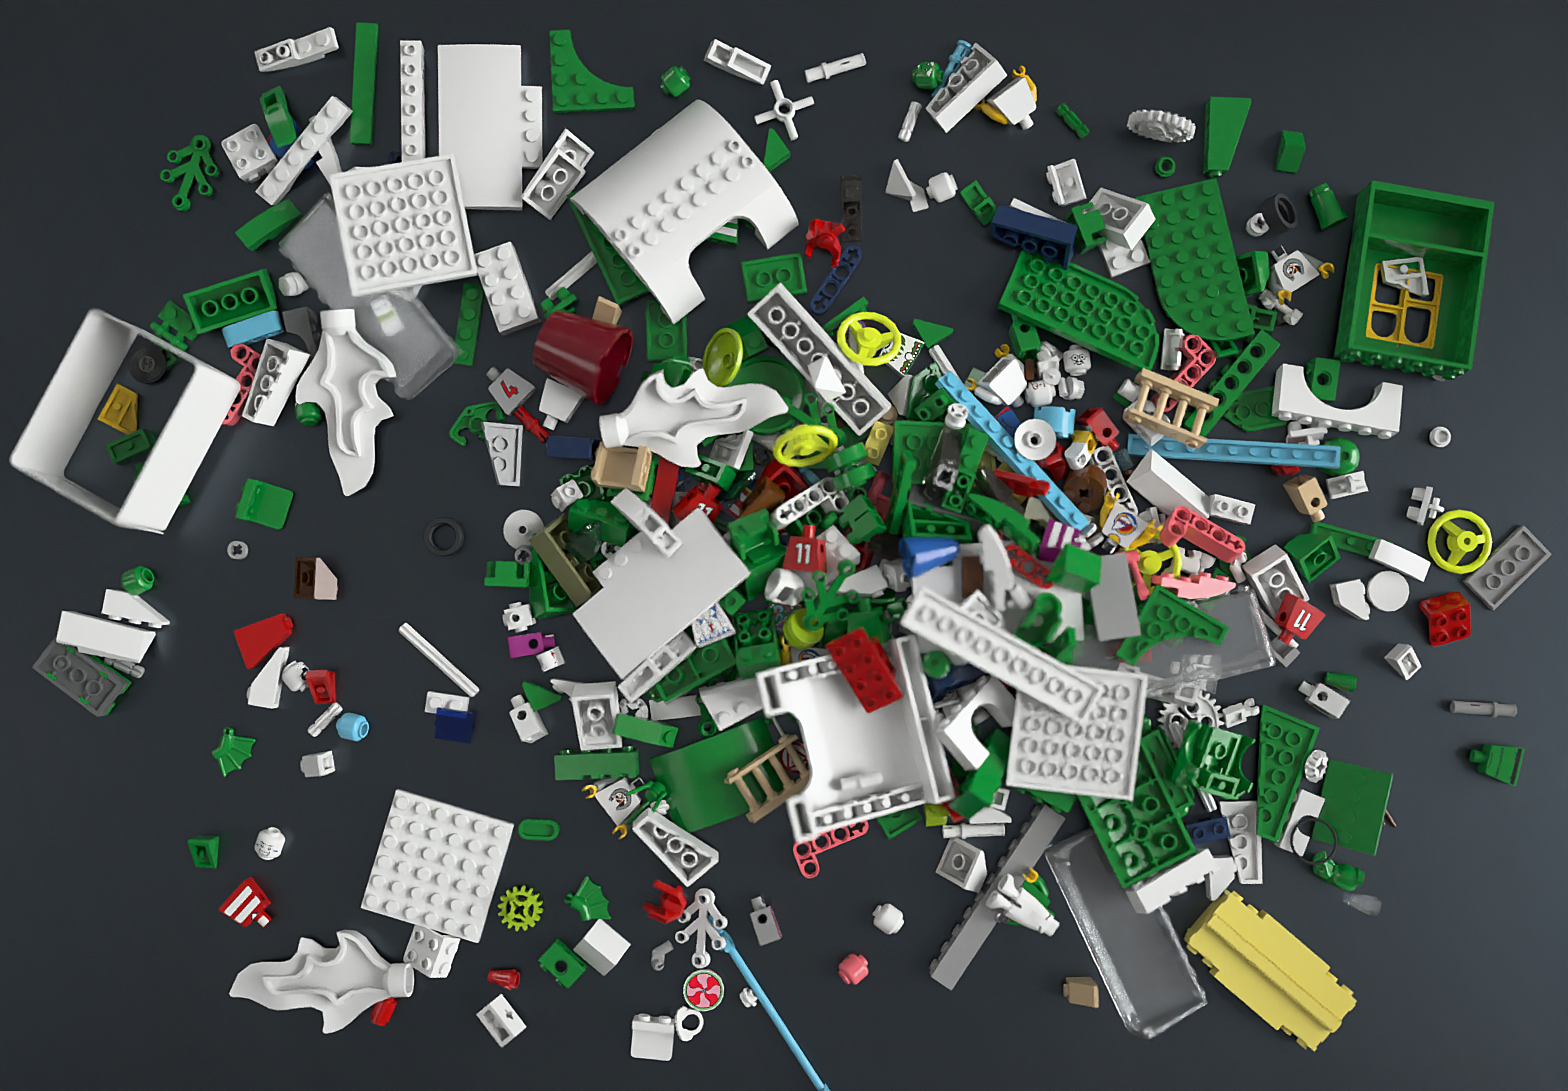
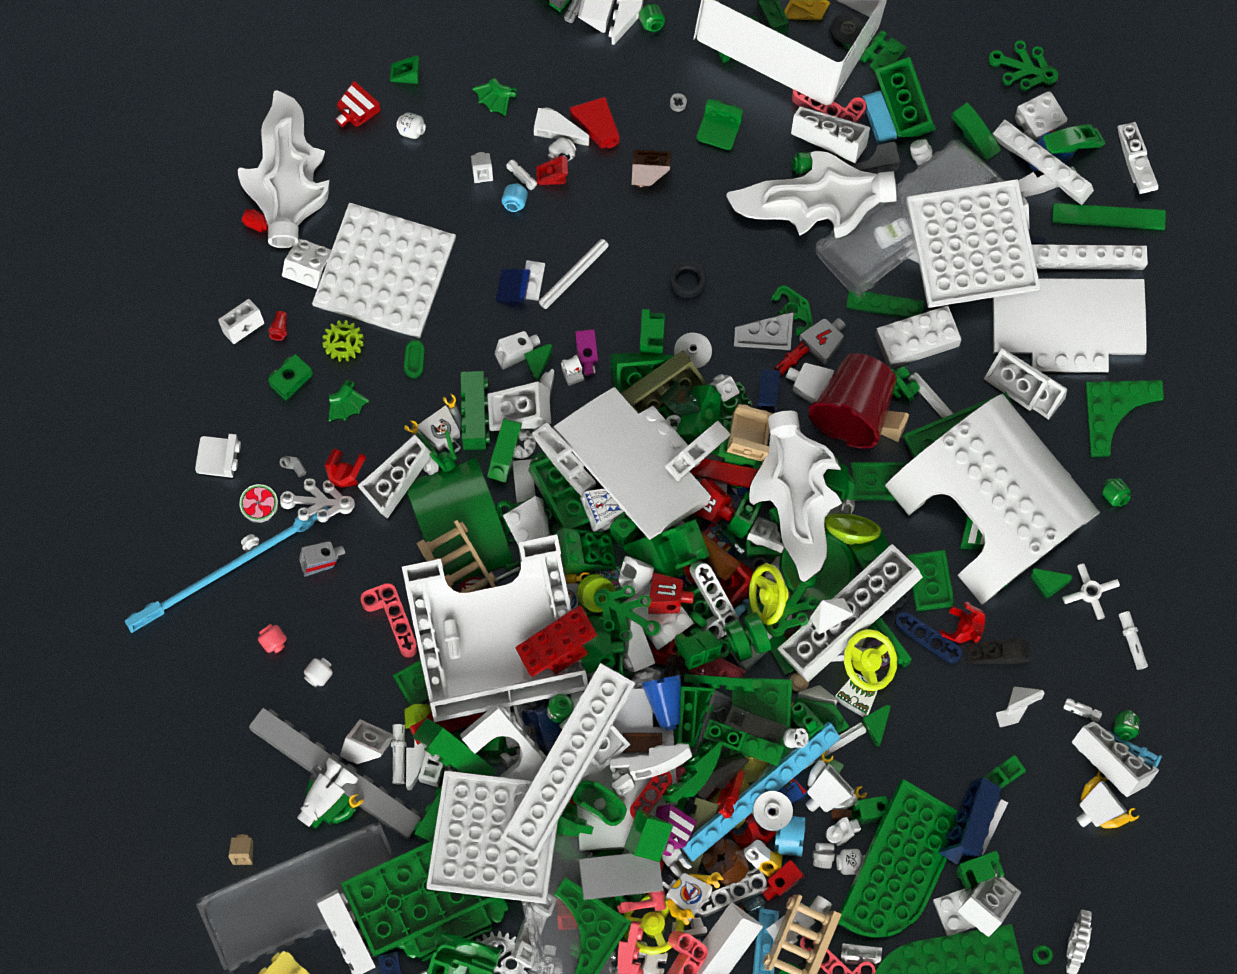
camera: 90 degrees right, 15 degrees down
white brick [502,602,536,632] -> none
light grey bush [514,545,531,565] -> none
white slope [573,919,631,976] -> none
white piece [675,1006,703,1041] -> none
white slope [703,39,771,85] -> none
light yellow bracket [863,421,893,466] -> none
white head [926,172,958,203] -> none
white head [1024,379,1056,407] -> none
white arm [1039,341,1063,361] -> none
white bracket [1047,159,1087,207] -> none
green axle [1056,103,1089,138] -> none

